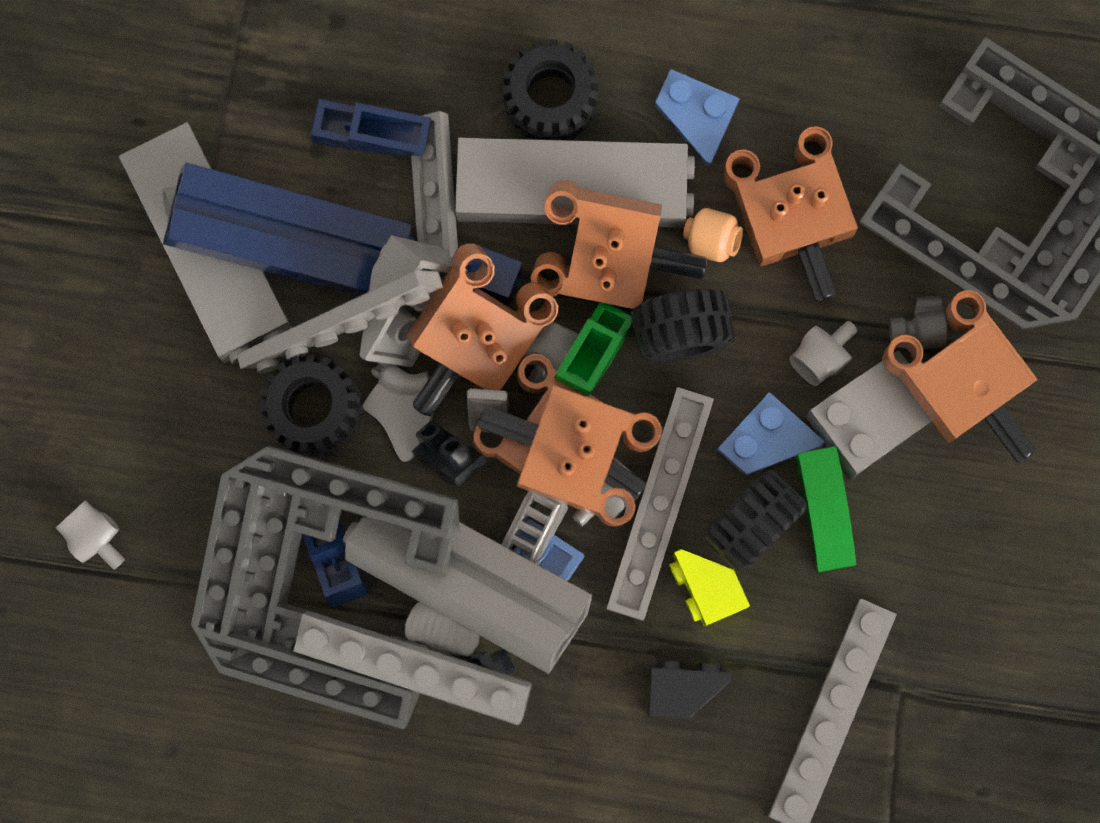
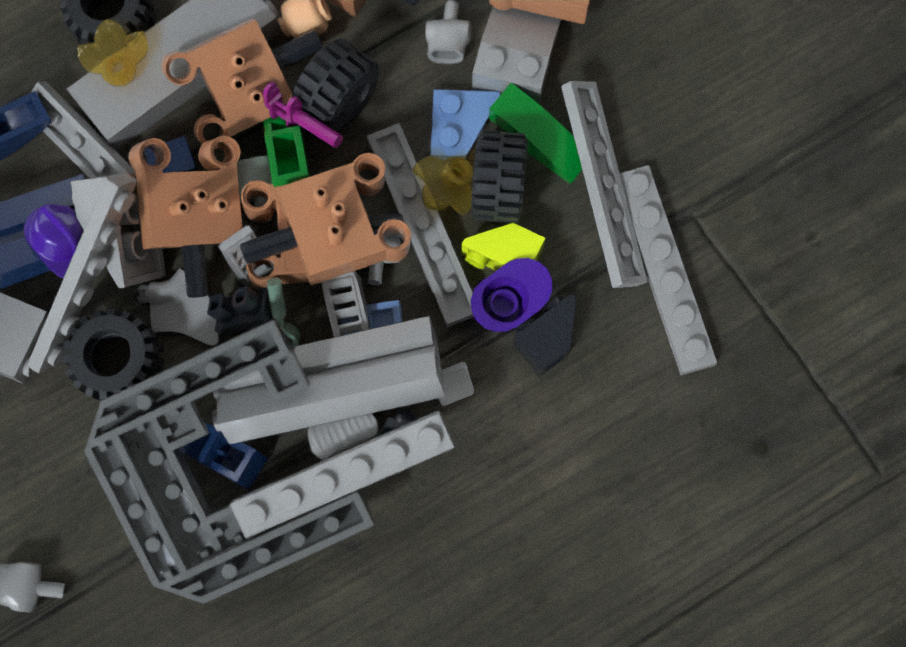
camera: 40 degrees left, 5 degrees down
none -> dark purple piece [24,204,84,278]
none -> clear yellow plate [78,19,148,87]
none -> magenta piece [263,81,343,148]
none -> sand green piece [267,278,301,347]
none -> clear yellow plate [412,156,473,215]
none -> light grey slope [438,362,474,406]
none -> dark purple piece [470,258,552,332]
none -> light grey plate [561,81,648,288]

